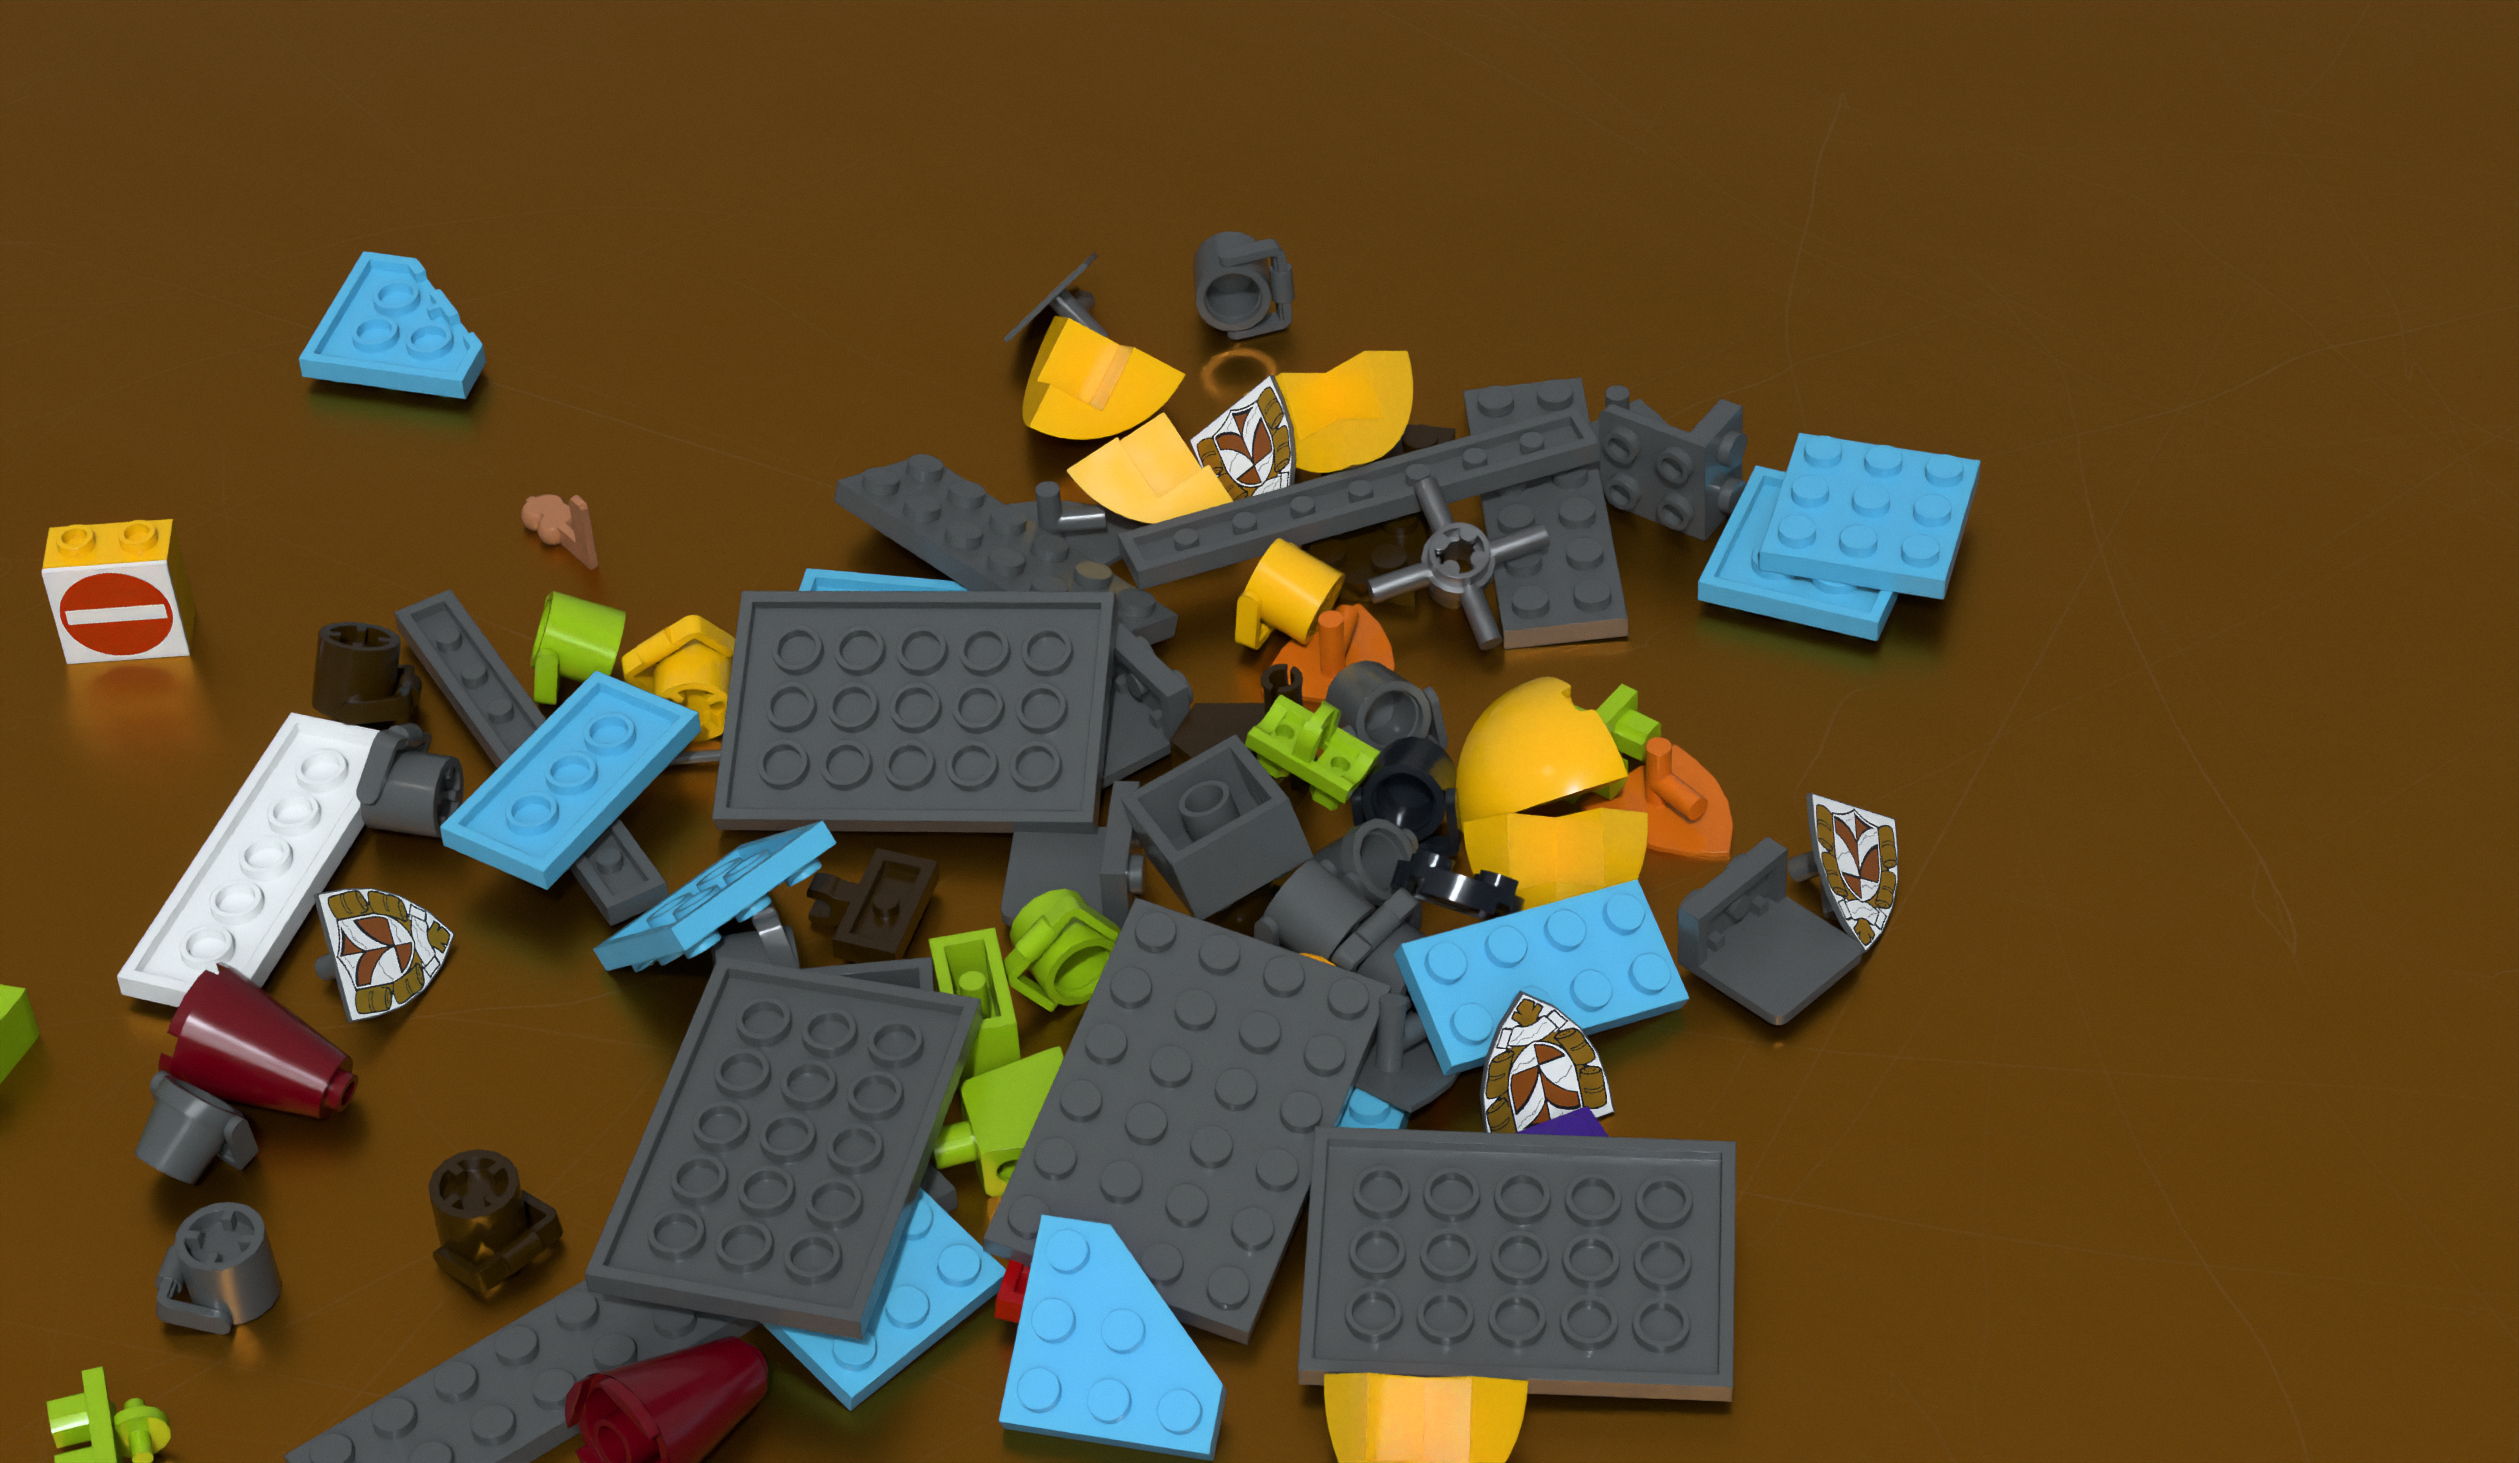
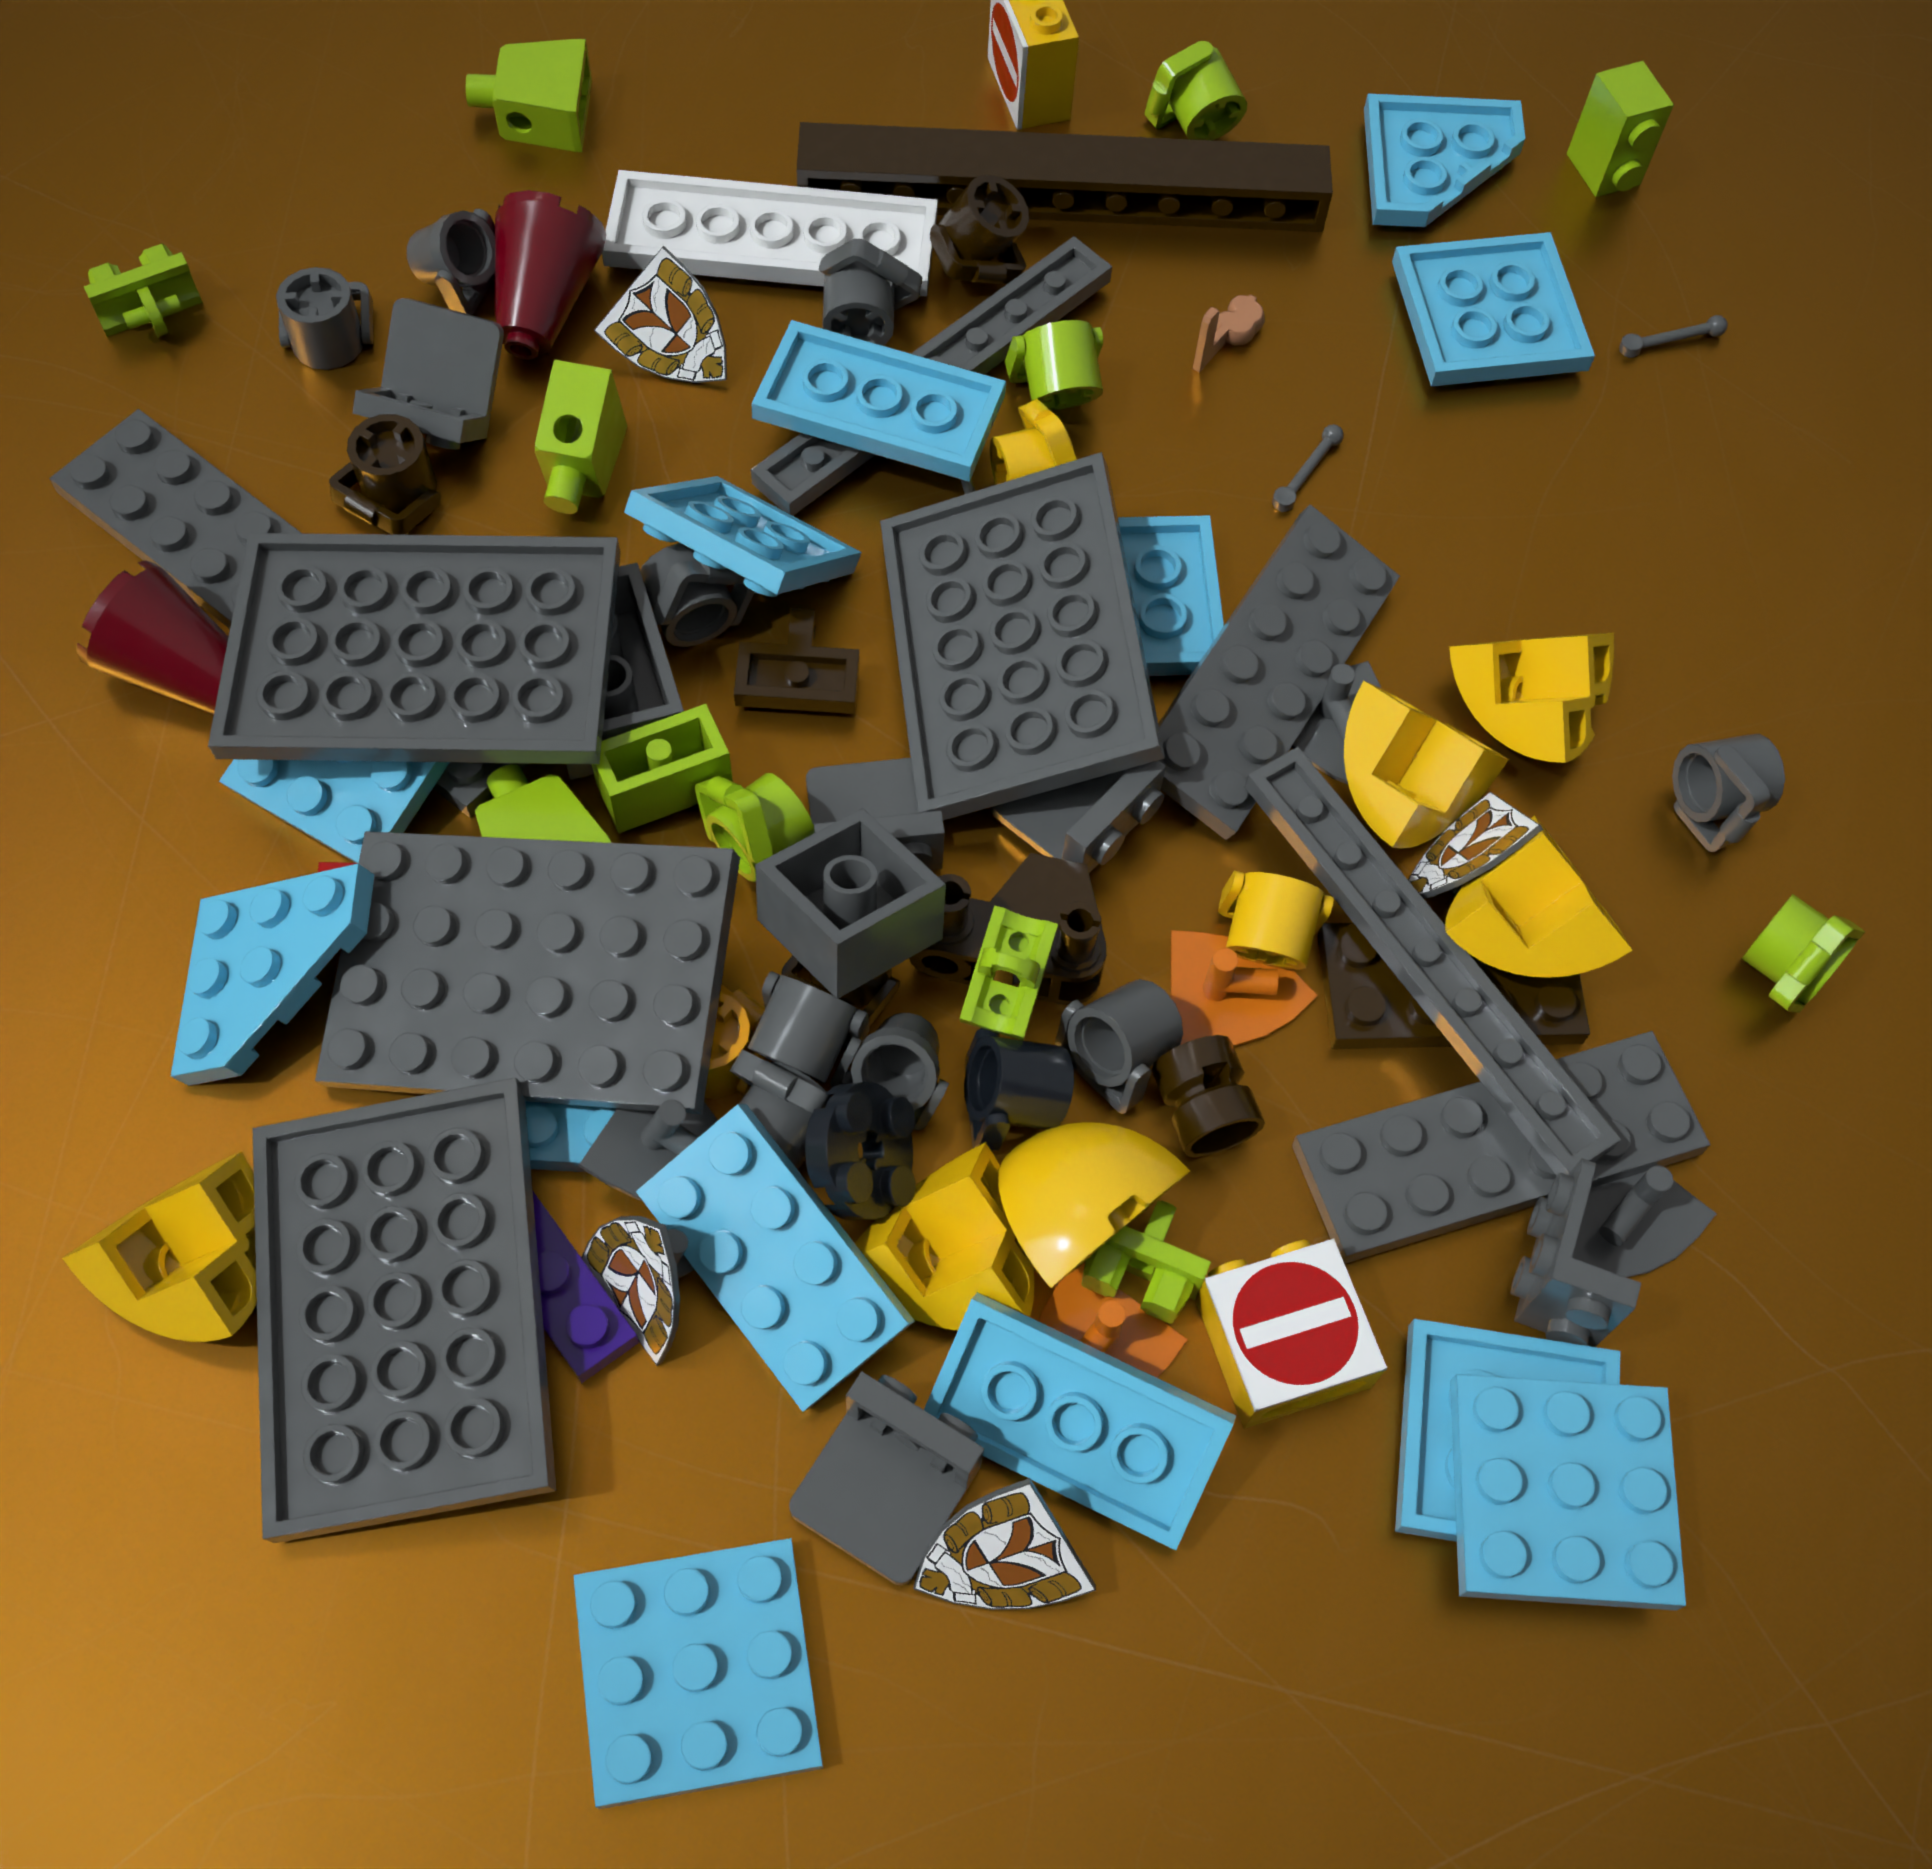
camera: 70 degrees right, 20 degrees up
dark grey shield [1003,252,1109,343] -> none
flat silver bar [1366,477,1550,650] -> none
none -> dark grey bracket [353,298,504,450]
none -> lime torso [535,359,627,514]
none -> medium azure plate [573,1538,823,1809]
none -> dark brown brick [797,122,1333,232]
none -> medium azure plate [924,1292,1236,1550]
none -> lime piece [1144,41,1248,140]
none -> dark brown wheel [1152,1035,1265,1157]
none -> piece [1195,1239,1387,1429]
none -> dark grey hinge [1272,424,1344,512]
none -> medium azure plate [1392,232,1595,387]
none -> lime brick [1567,61,1674,197]
none -> dark grey hinge [1619,315,1728,357]
none -> lime piece [1741,894,1865,1013]

